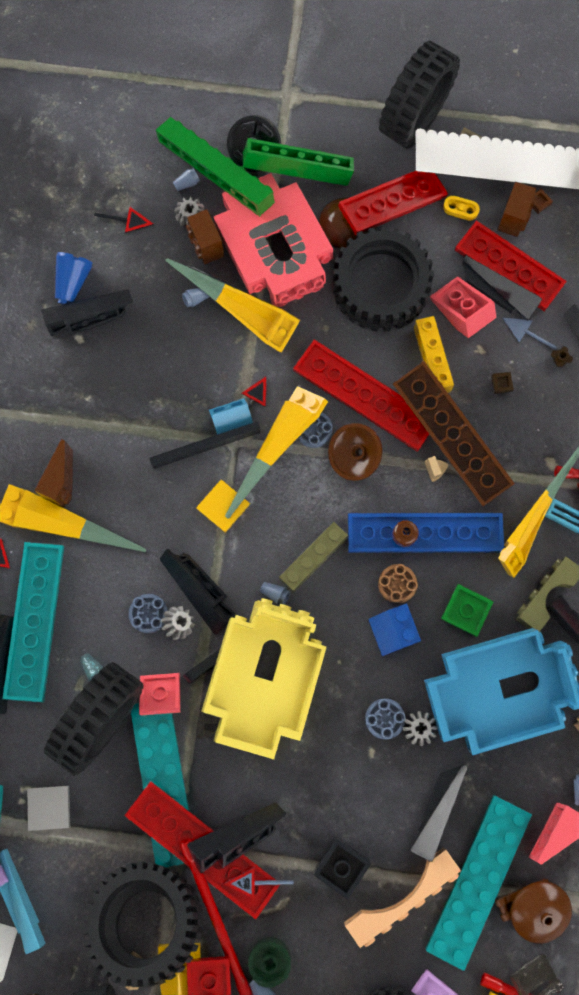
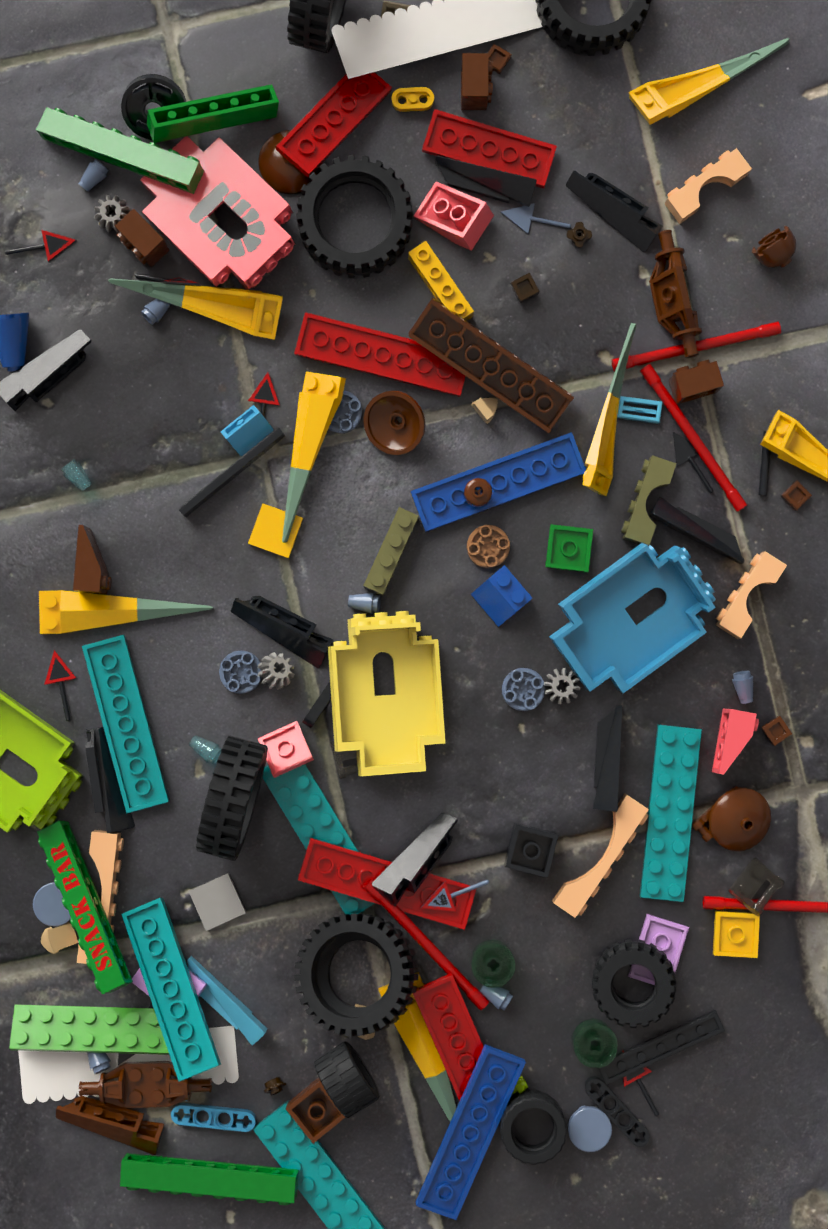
camera: 25 degrees left, 10 degrees up
none -> clear light blue cone [61,459,92,492]

